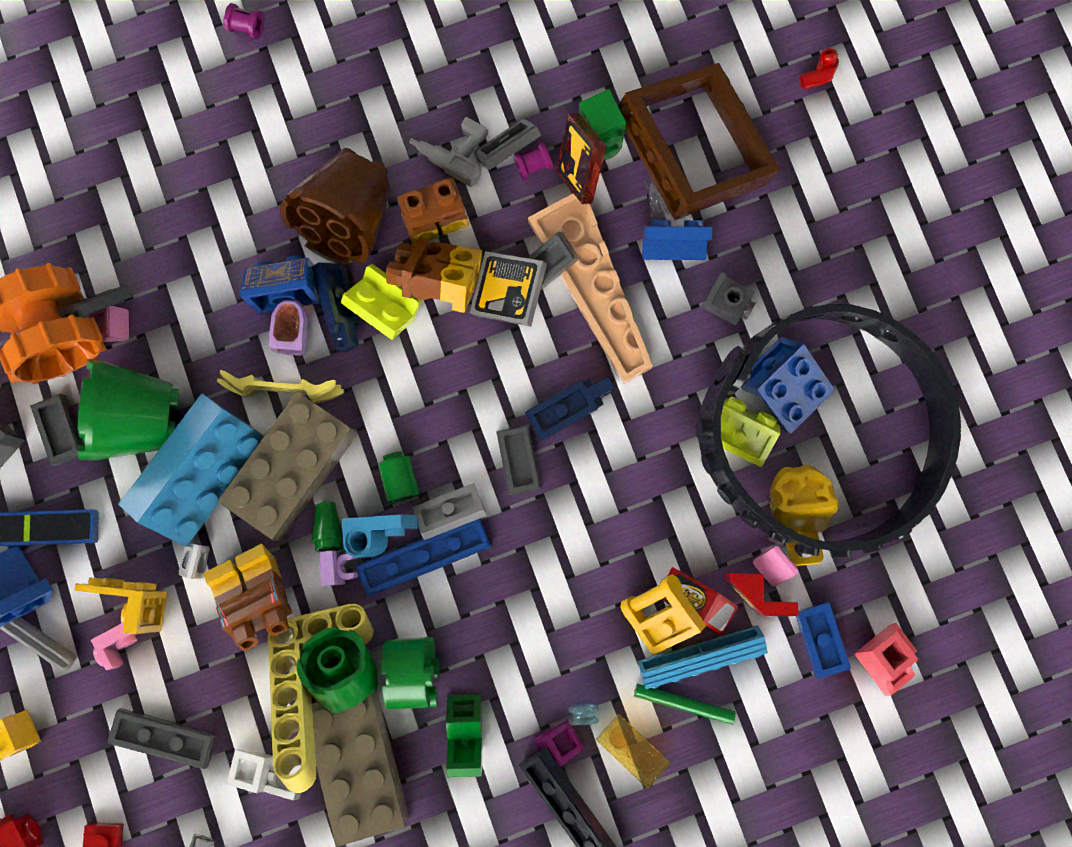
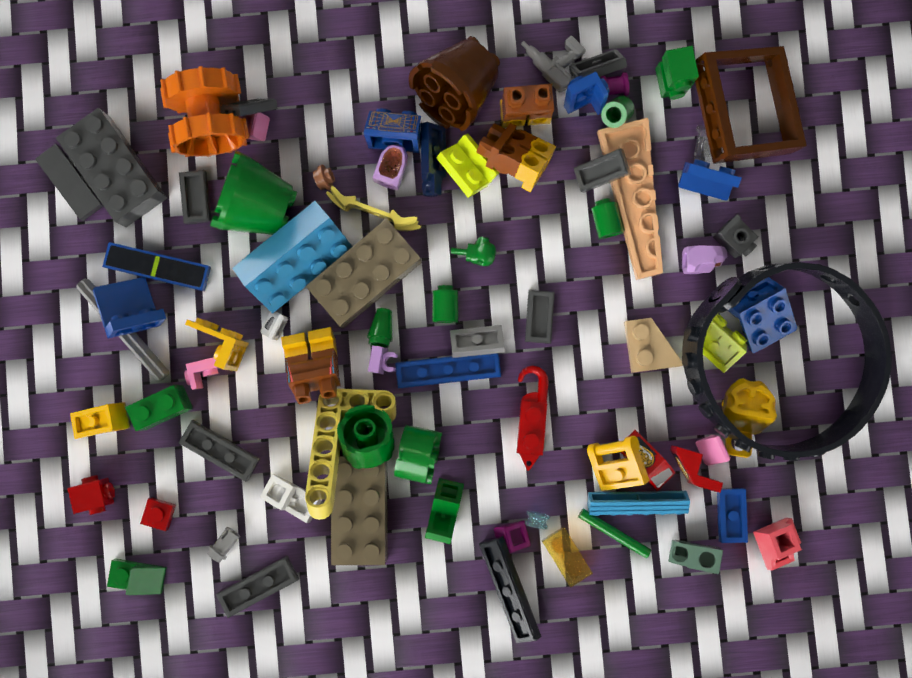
camera: 15 degrees right, 5 degrees up
dark azure plate [342,515,418,558] -> none
tile [470,251,547,327] -> none
dark blue hinge [525,377,614,442] -> none
tile [556,113,606,204] -> none
red arm [799,48,839,90] -> none
none -> green brick [125,385,194,431]
none -> nougat plate [313,165,335,190]
none -> green piece [451,237,496,266]
none -> red plate [516,365,549,471]
none -> blue bracket [564,72,609,115]
none -> green brick [591,198,624,239]
none -> green brick [601,96,634,128]
none -> tan wing [624,318,683,373]
none -> sand green leg [668,540,723,574]
none -> lavender rock [682,245,728,274]

